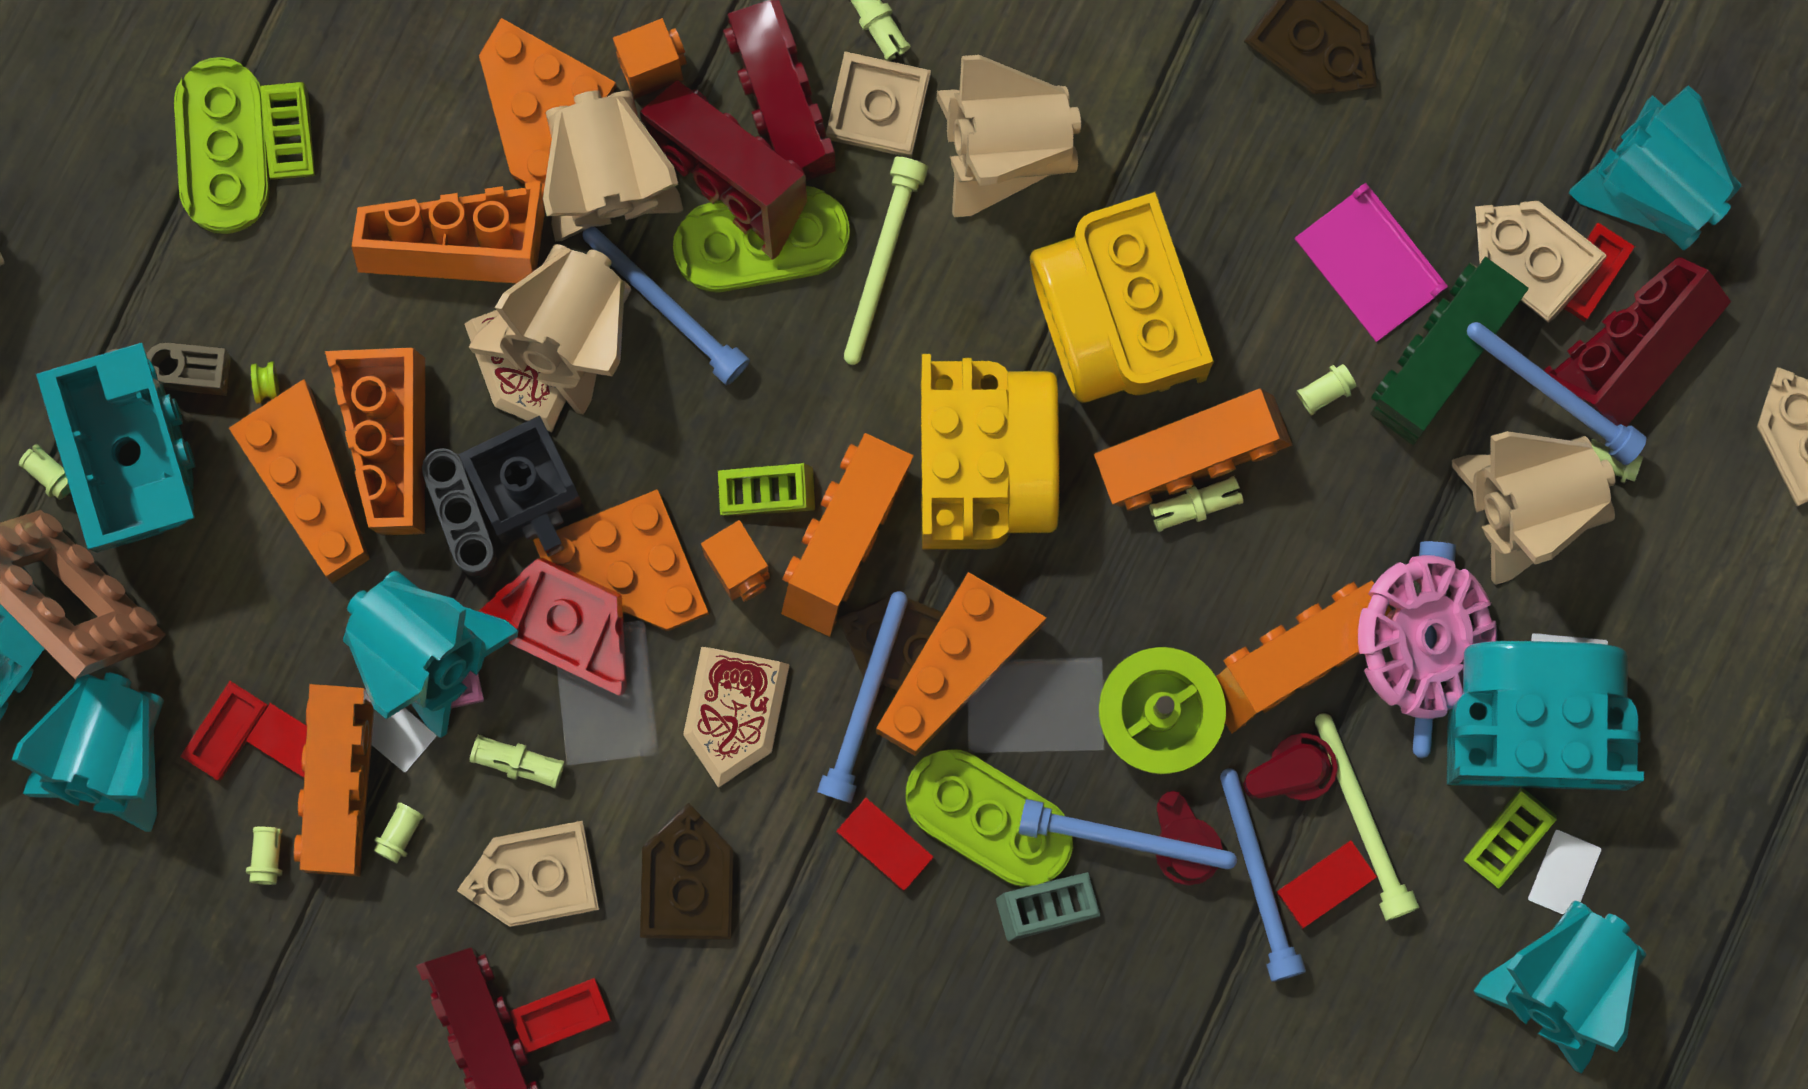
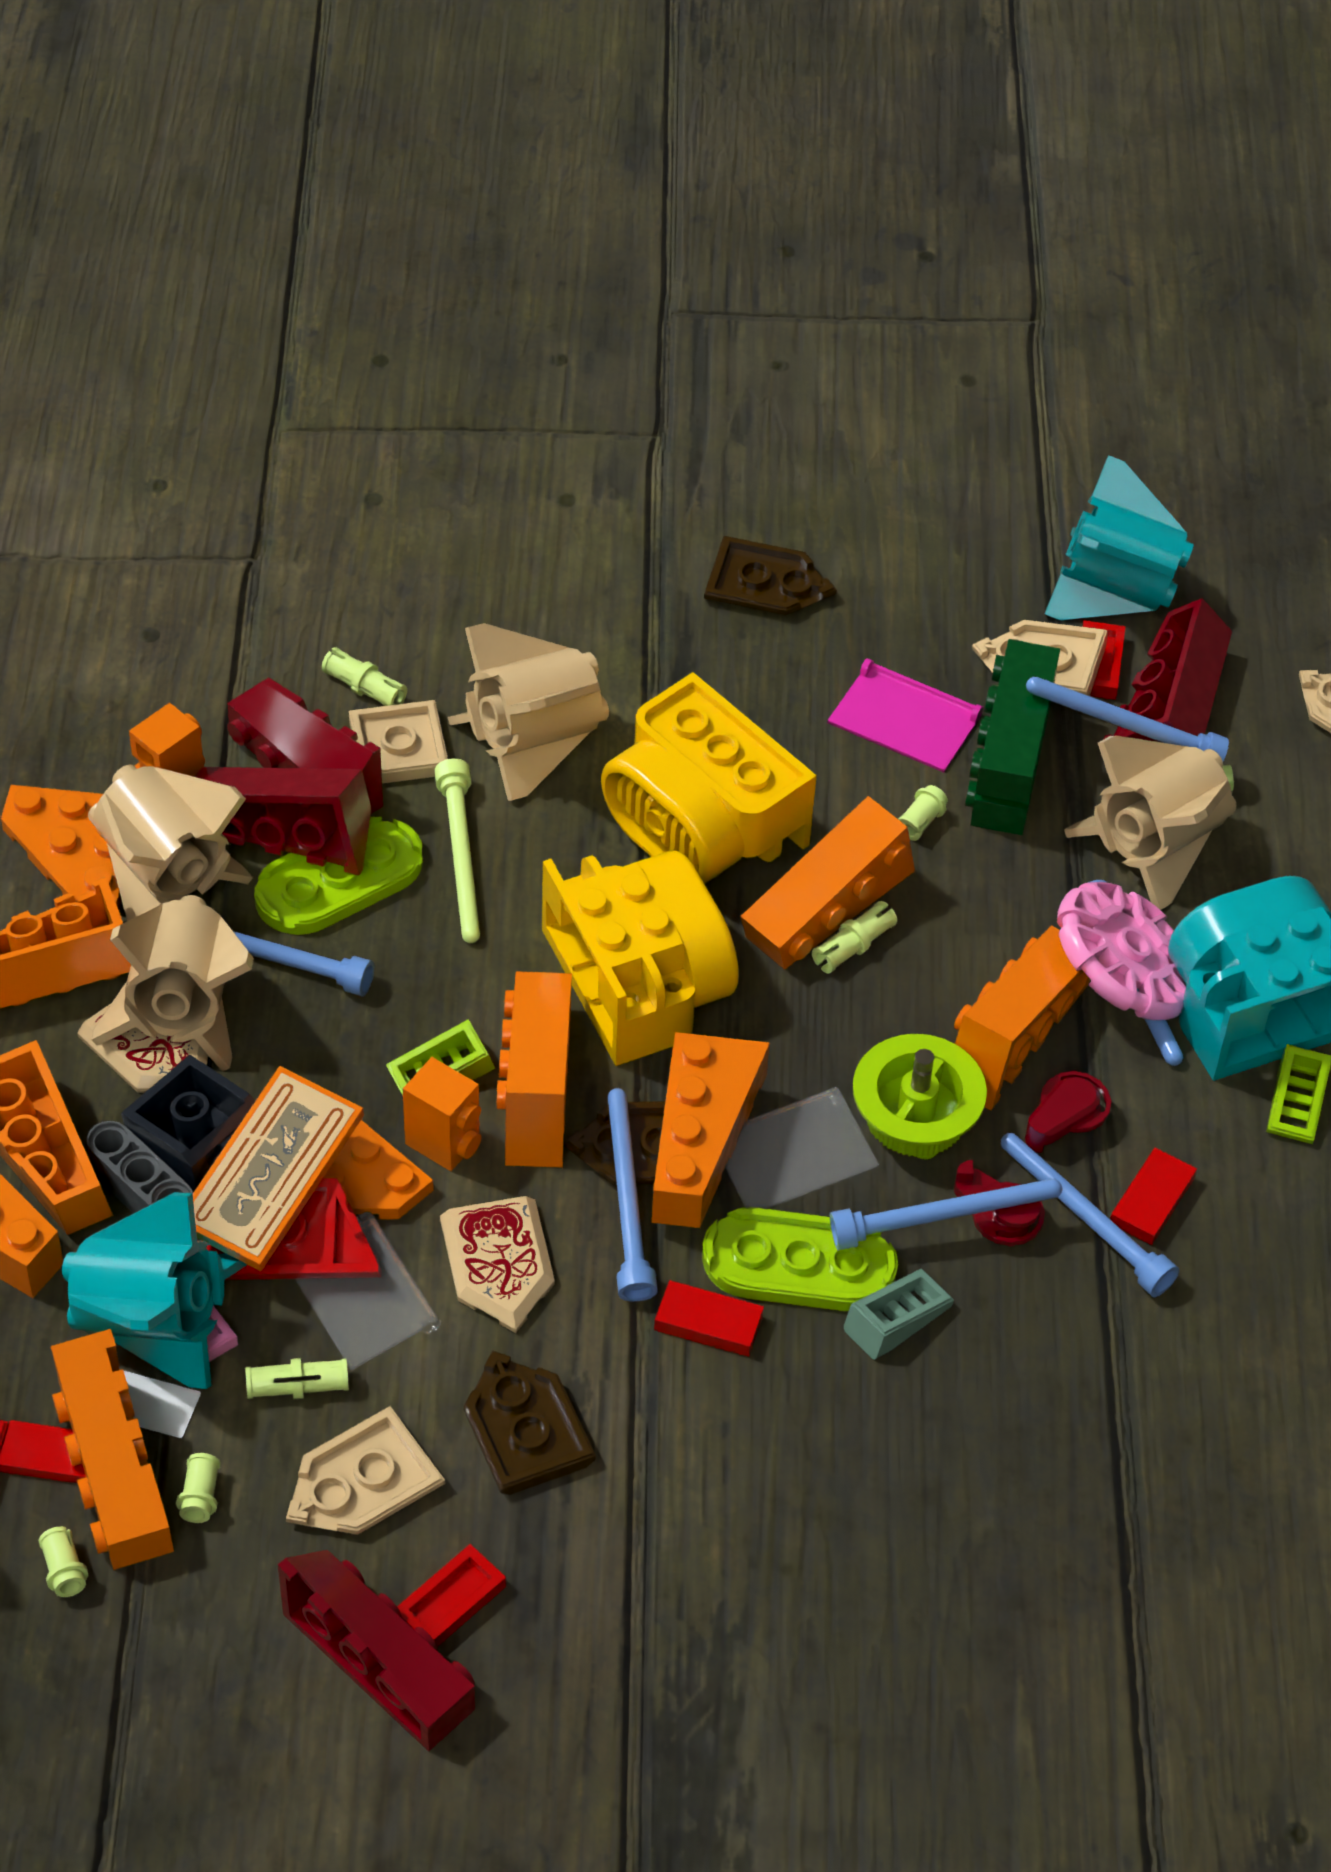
camera: 25 degrees left, 30 degrees down
yellowish green piece [1315,713,1420,921] -> none
none -> tile [193,1066,364,1271]

